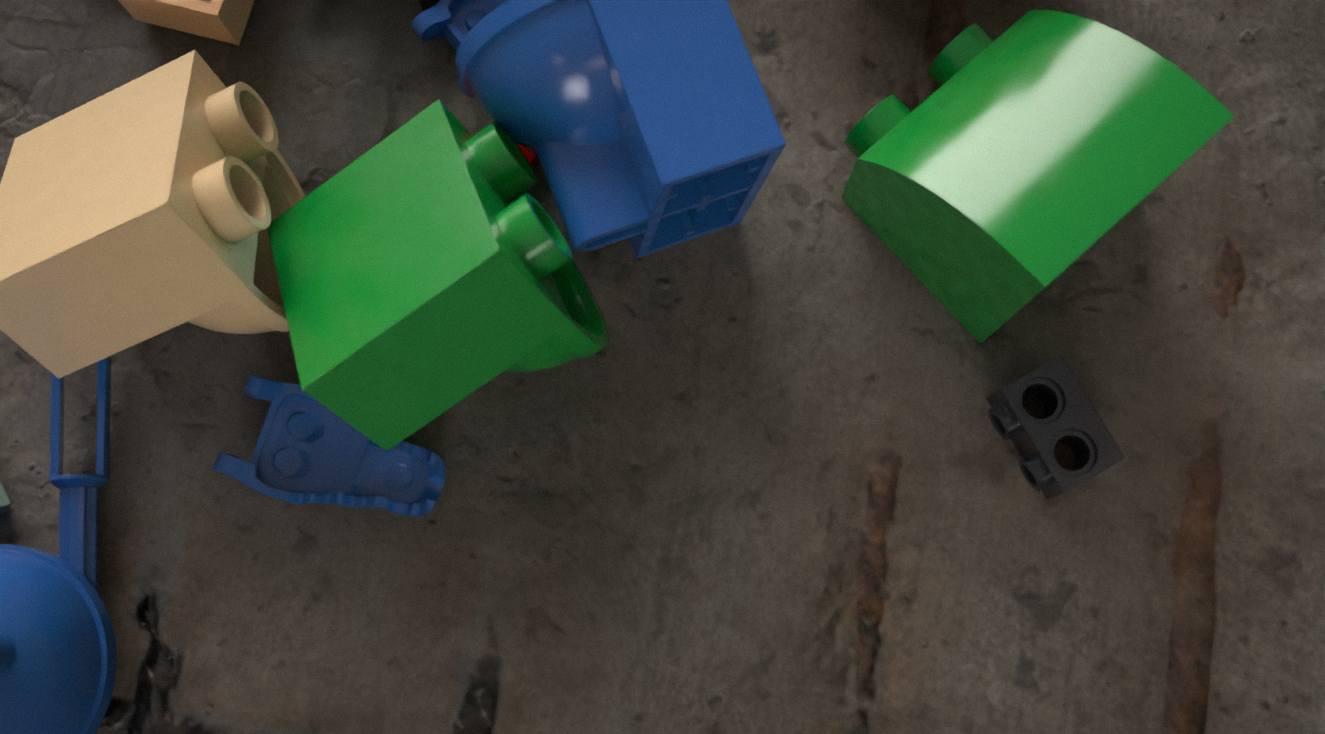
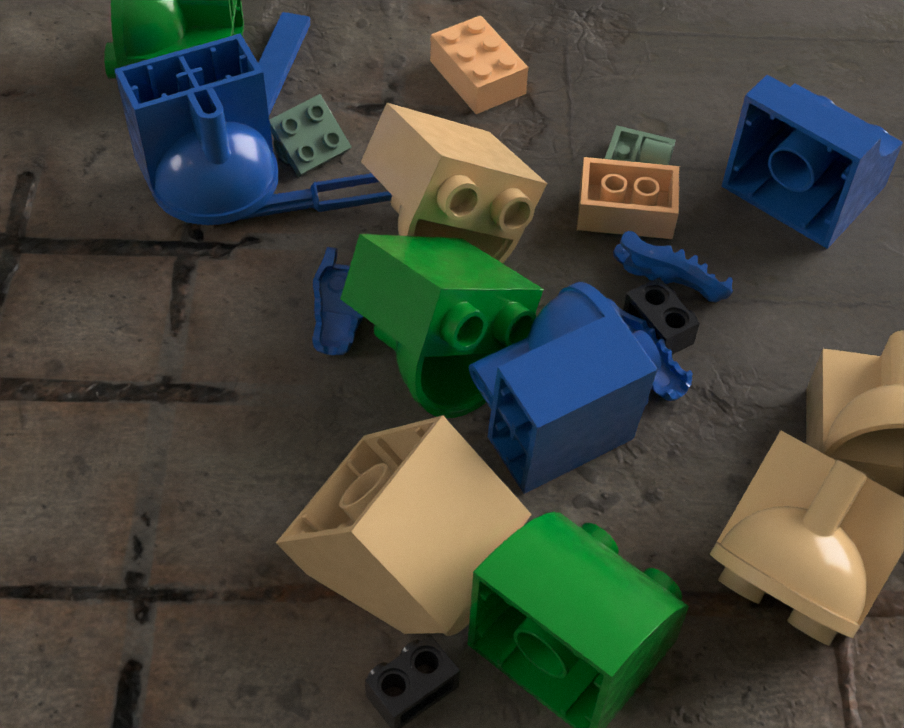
camera: 80 degrees right, 25 degrees down
none -> tan slope [276,415,531,636]

